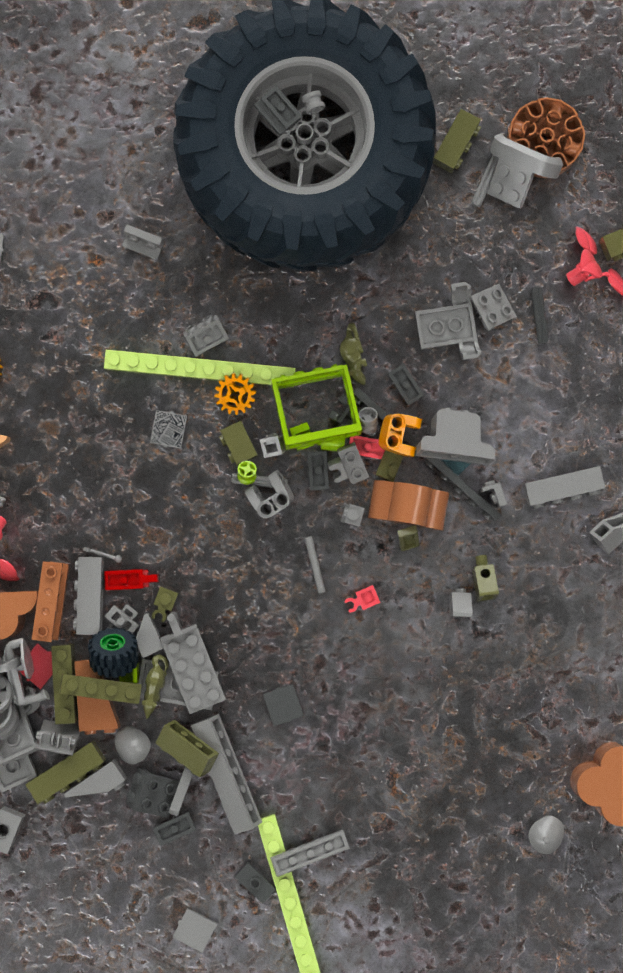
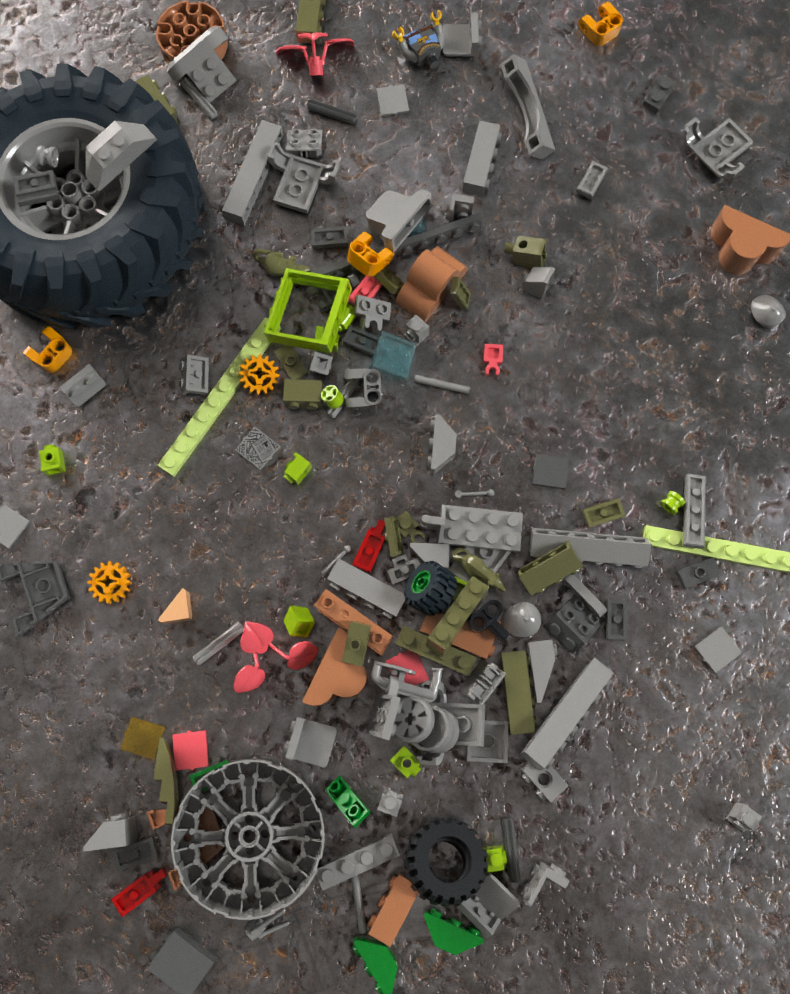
camera: 60 degrees left, 10 degrees down
light grey wheel [359,407,378,434] -> none
none -> light orange piece [22,325,72,373]
none -> lime brick [39,445,66,476]
none -> light grey wedge [85,121,157,192]
none -> light grey brick [221,120,284,226]
none -> olive plate [274,345,309,380]
none -> lime brick [283,452,312,485]
none -> lime panel [284,605,315,638]
none -> olive plate [342,621,372,667]
none -> clear light blue plate [370,331,417,380]
none -> light grey piece [376,84,409,117]
none -> olive plate [384,516,404,557]
none -> light grey slope [427,414,457,474]
none -> light grey hinge [455,489,494,499]
none -> black beam [468,600,509,642]
none -> light grey brick [520,658,614,771]
none -> light grey plate [576,161,608,200]
none -> olive plate [582,498,626,529]
none -> lime wheel [660,491,685,515]

